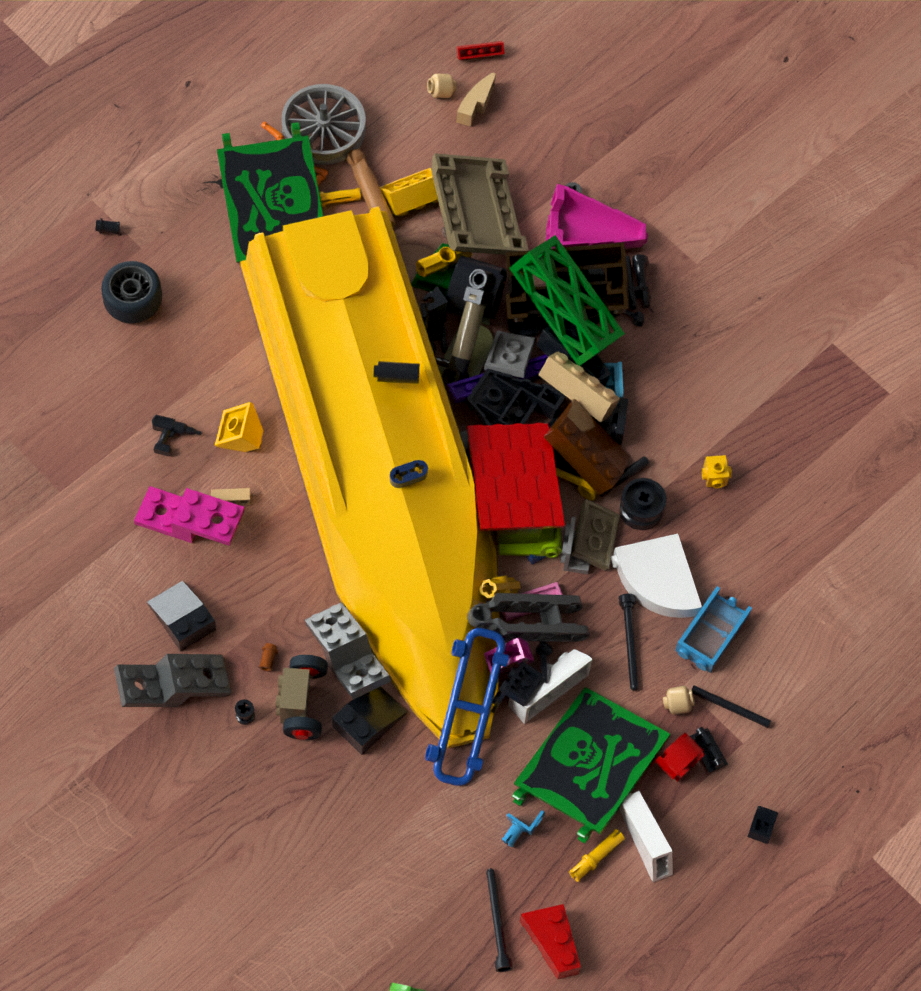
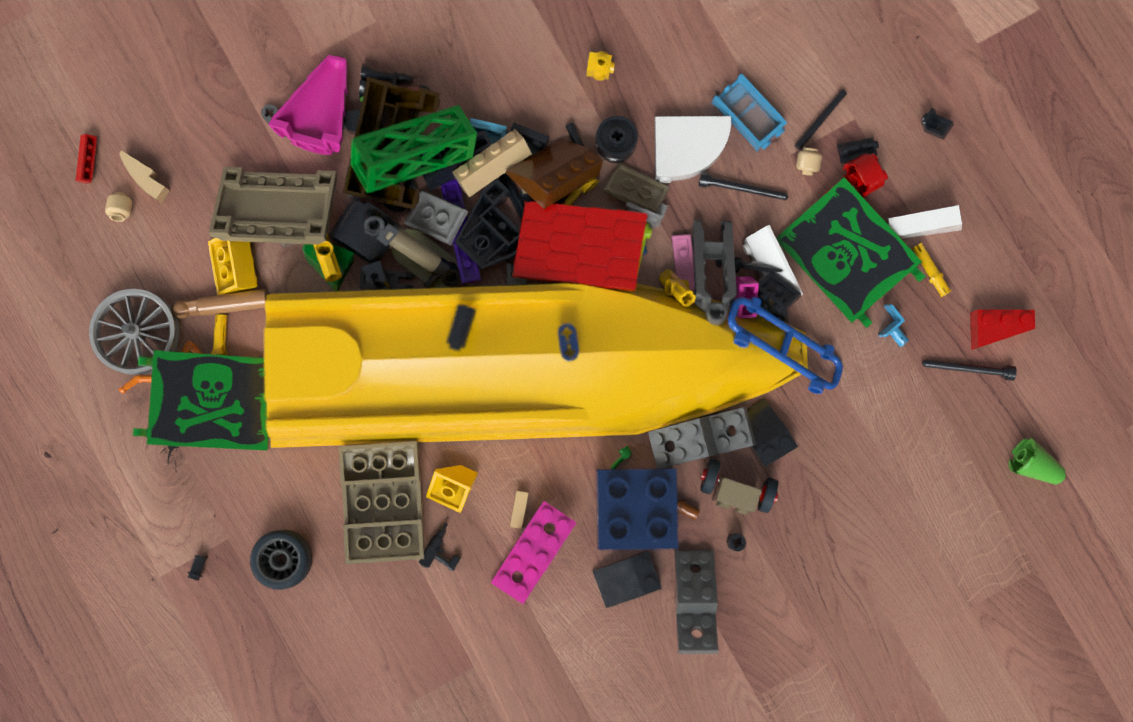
camera: 75 degrees left, 20 degrees up
none -> dark tan slope [338,441,424,564]
none -> dark blue brick [596,469,678,550]
none -> green hand [610,446,632,470]

